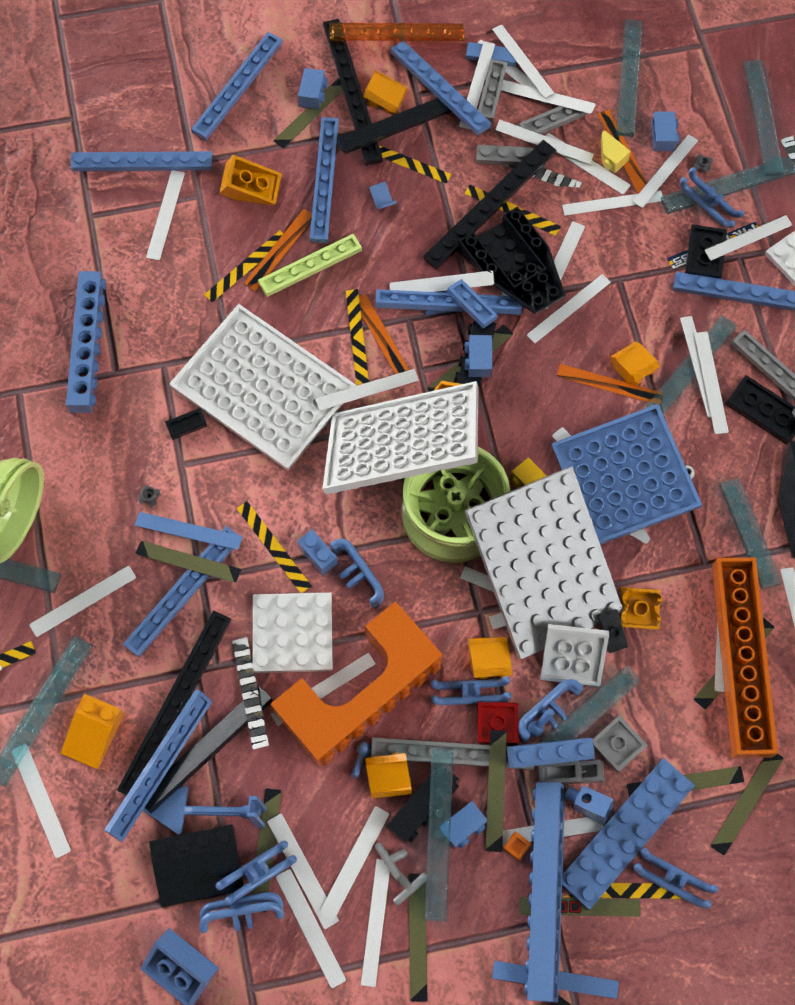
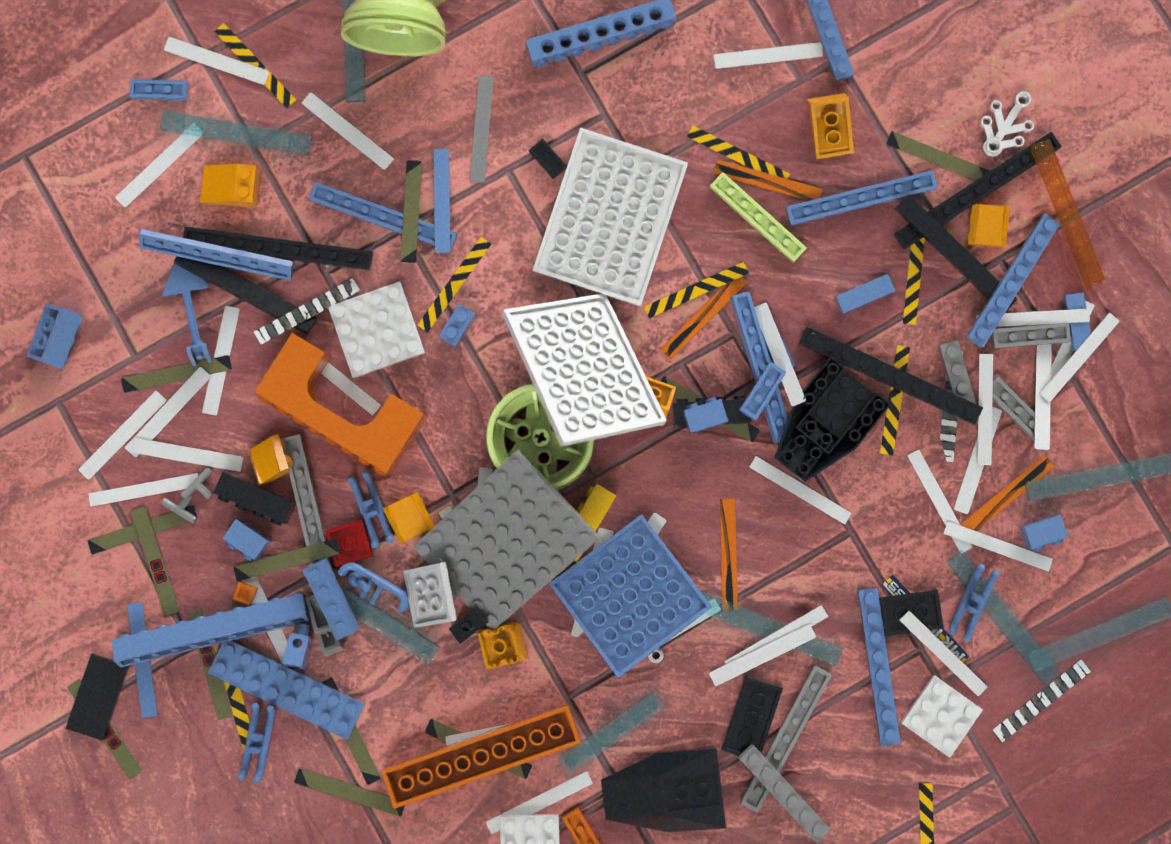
camera: 75 degrees right, 15 degrees up
flat silver plate [138,486,161,506] -> none
black slope [149,824,244,907] -> none
medium blue plate [191,32,283,141] -> none
medium blue piece [199,892,284,933] -> none
medium blue piece [216,841,297,905] -> none
medium blue brick [298,68,328,109] -> none
white sticker [315,369,419,411] -> none
medium blue piece [330,539,384,608] -> none
medium blue bar [350,741,372,778] -> none
medium blue bracket [369,182,397,210] -> none
clear light blue tile [425,748,454,922] -> none
white sticker [546,221,585,309] -> none
light grey plate [593,715,648,773] -> none
light yellow slope [601,130,631,174] -> none
light orange slope [610,341,660,385] -> none
flat silver plate [694,154,713,173] -> none
none -> olive sticker [131,507,180,616]
none -> white sticker [202,306,240,416]
none -> light grey sticker [470,76,494,183]
none -> medium blue tile [835,274,896,314]
none -> white plant [979,91,1034,157]

